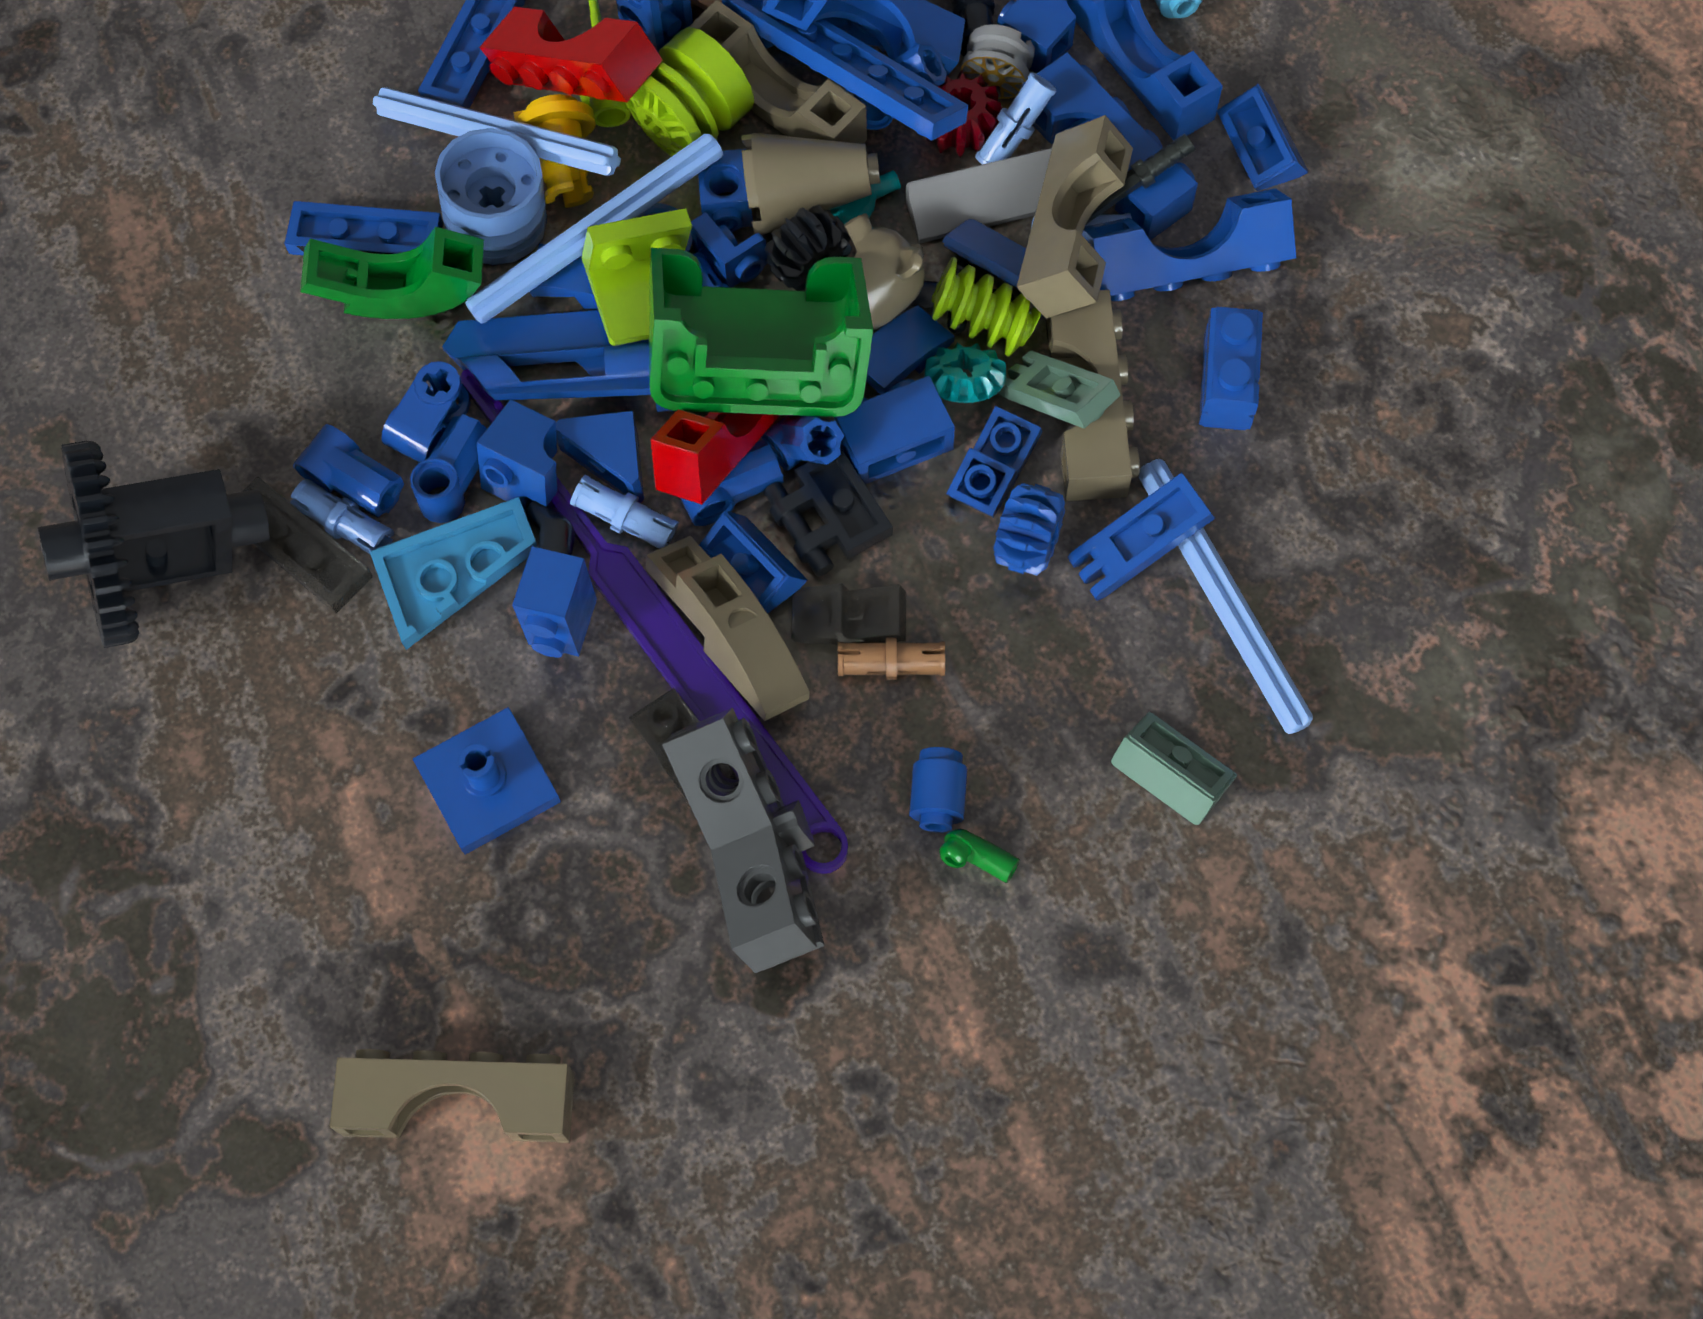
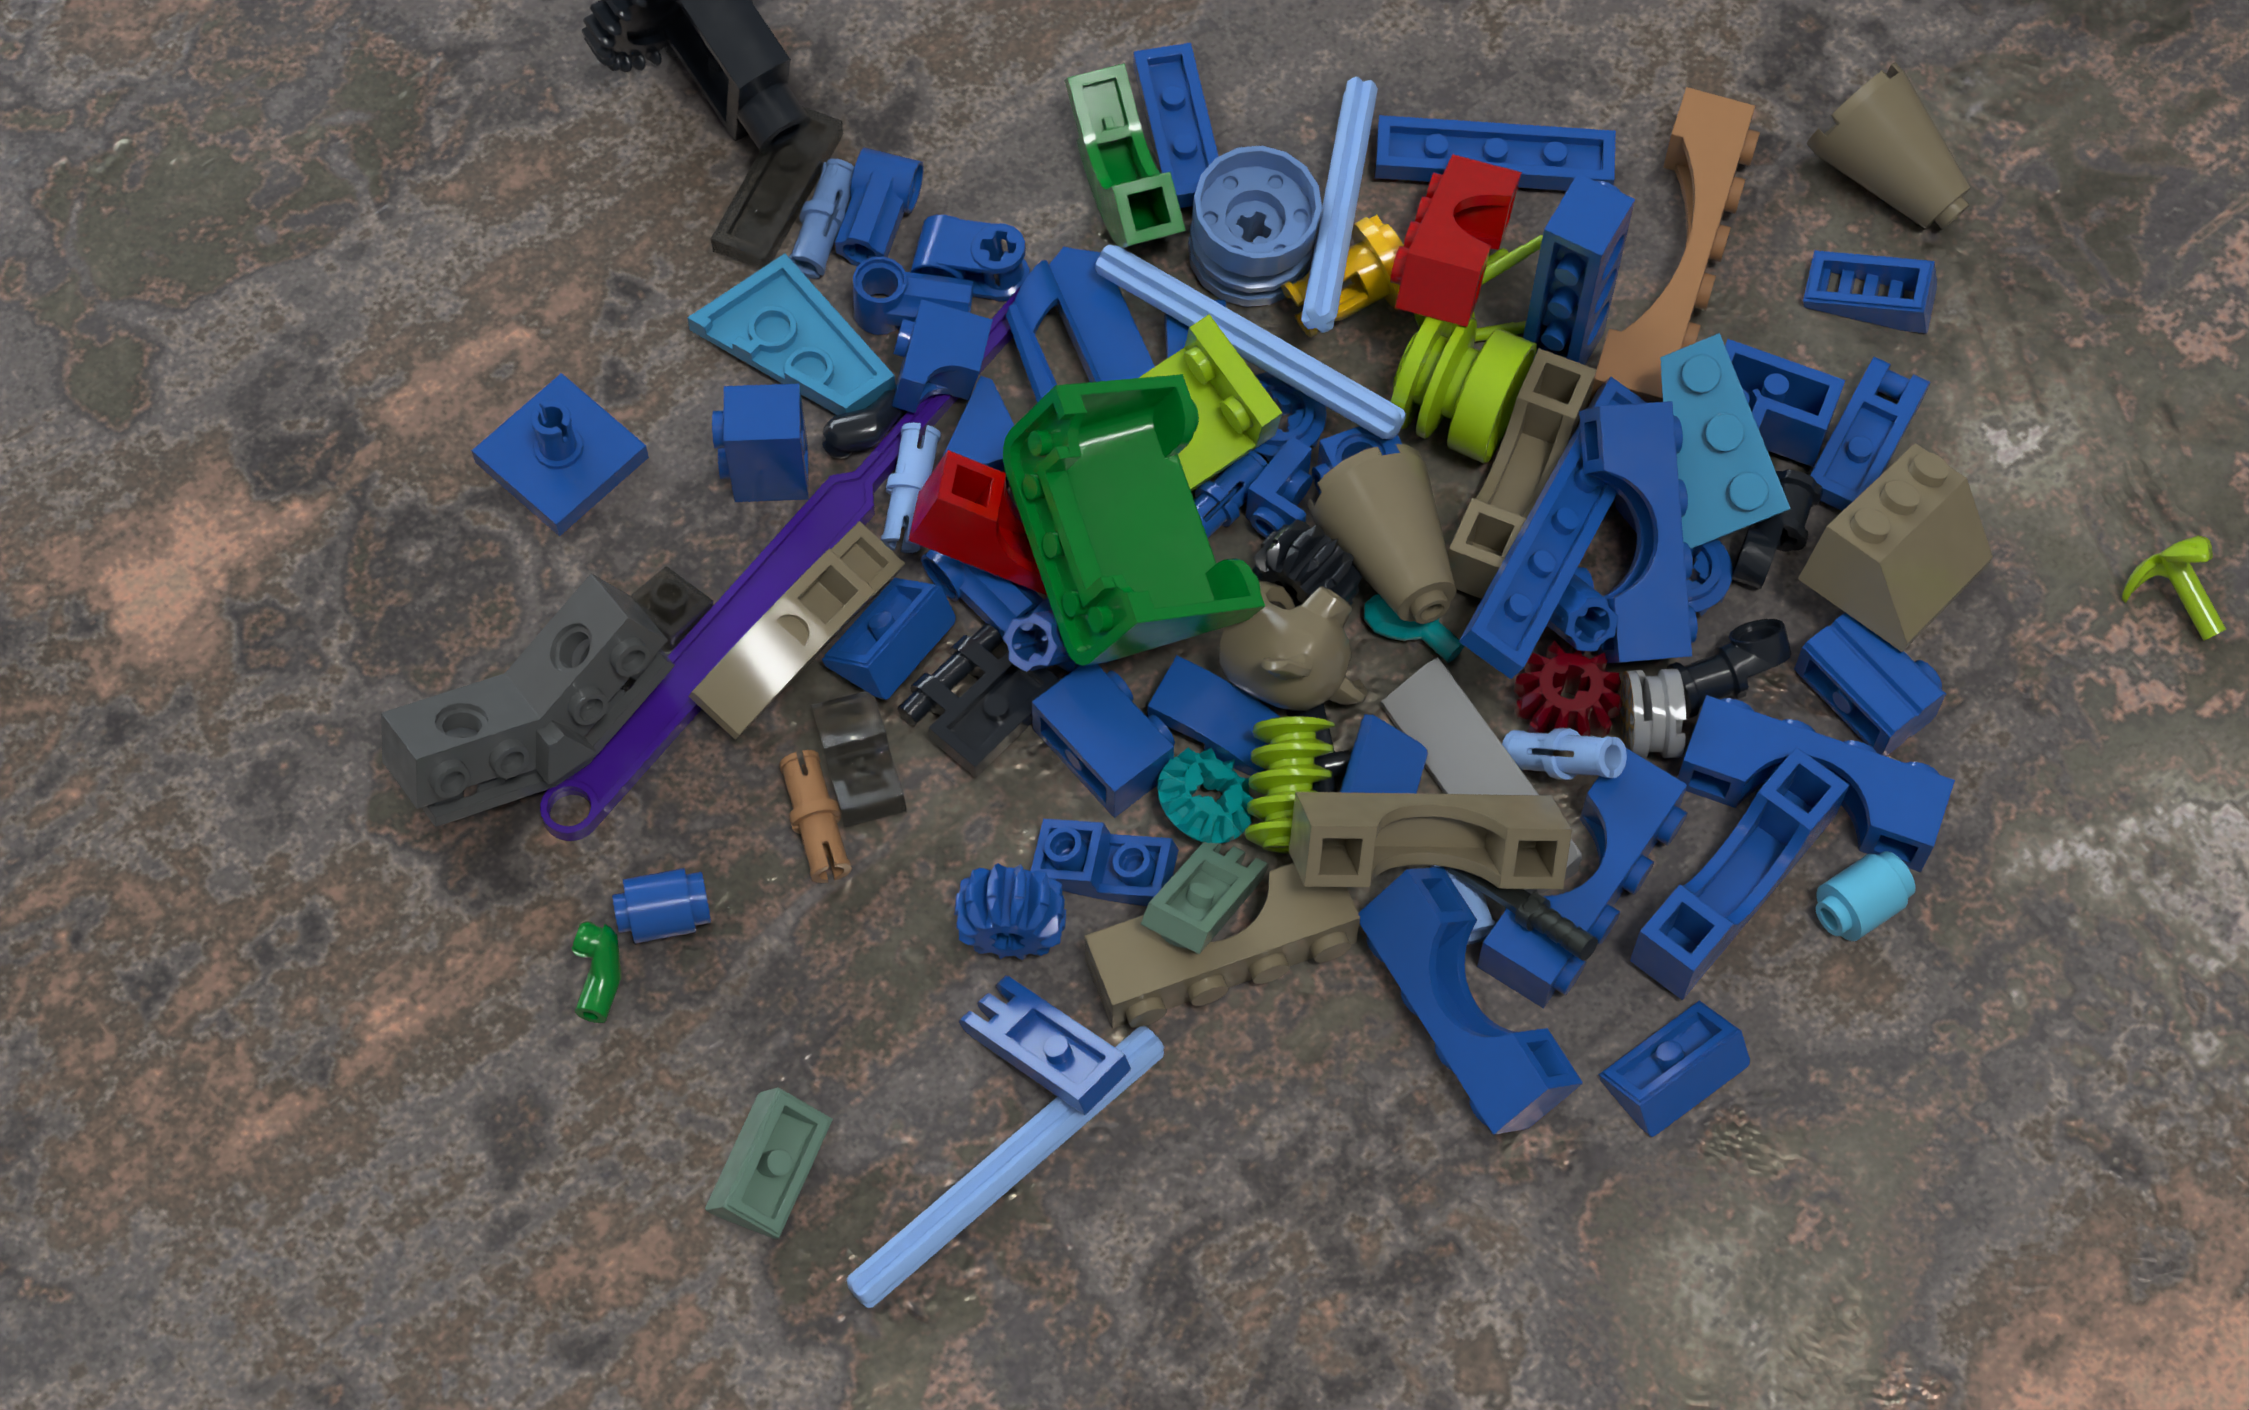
camera: 70 degrees right, 5 degrees down
dark tan arch [330,1049,575,1143] -> none
blue brick [1199,307,1263,430] -> none

